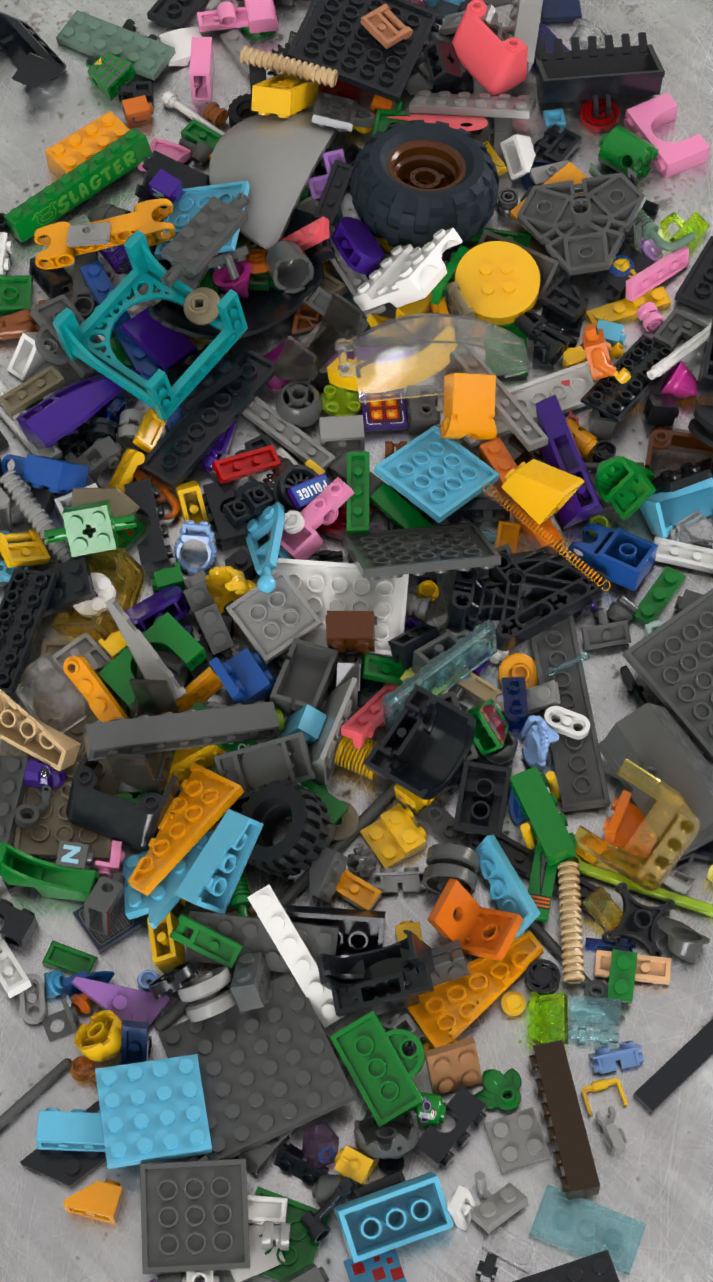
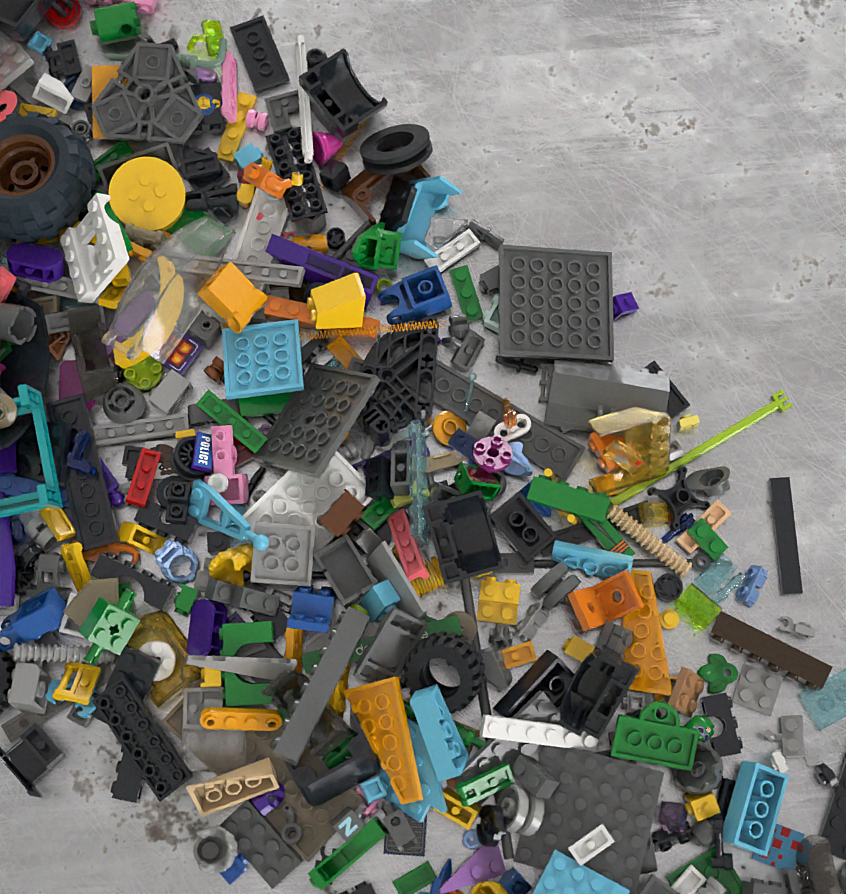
camera: 50 degrees left, 15 degrees up
yellow piece [581,1078,628,1116] -> none
none -> clear blue bracket [66,429,96,476]
none -> medium azure tile [359,776,387,804]
none -> plate [473,435,513,473]
none -> clear orange plate [502,398,517,428]
none -> white plate [568,824,615,866]
none -> clear yellow tile [603,439,646,474]

